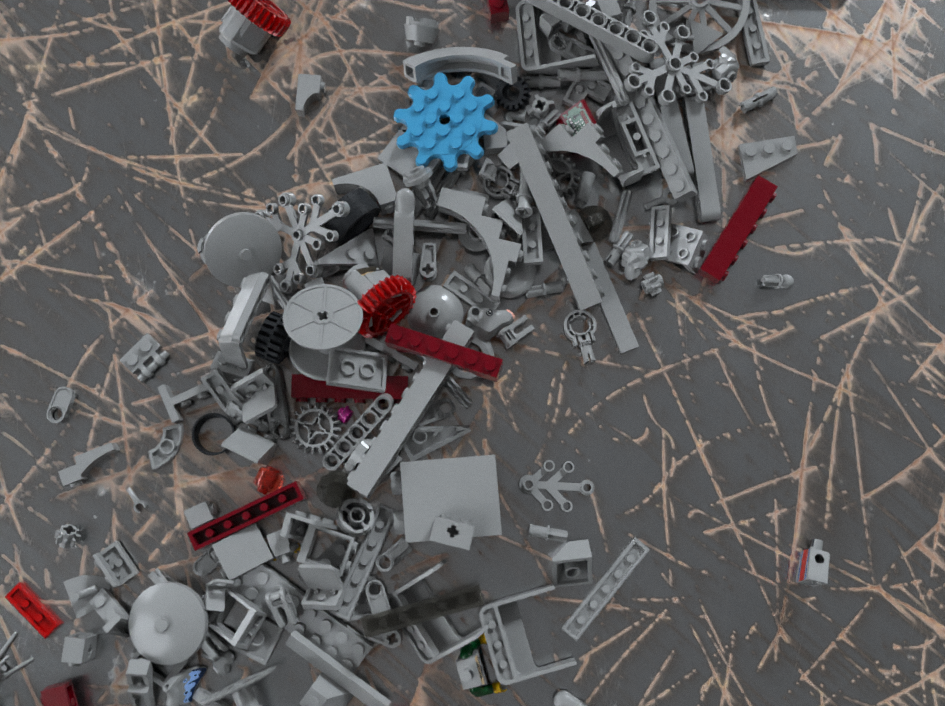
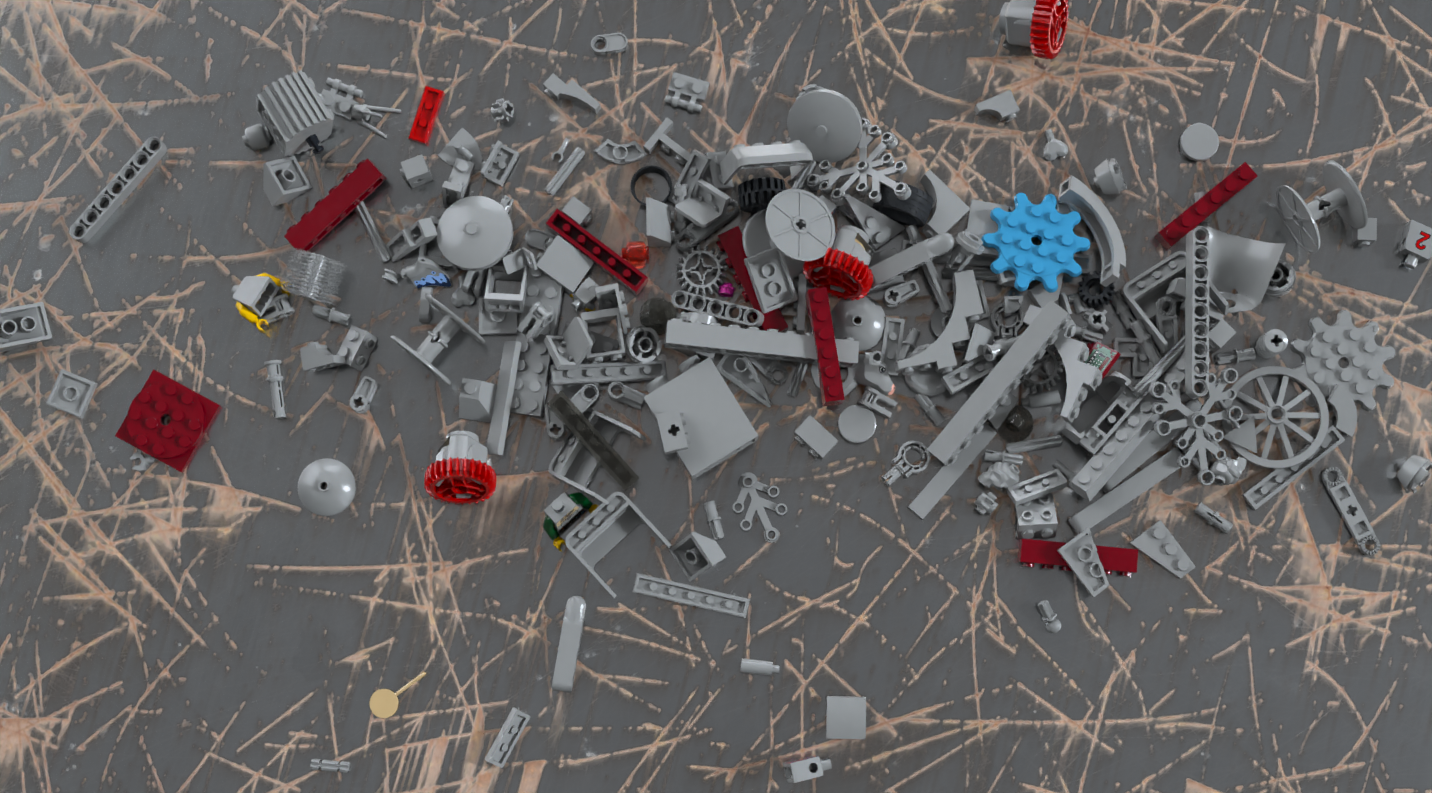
camera: 65 degrees right, 0 degrees up
none -> light grey axle [545,147,585,196]
none -> light grey cylinder [740,658,780,676]
none -> light grey brick [794,415,838,459]
none -> light grey slope [826,696,866,739]
none -> light grey tile [838,405,876,443]
none -> light grey rock [1044,129,1068,161]
none -> light grey wing [1057,527,1109,597]

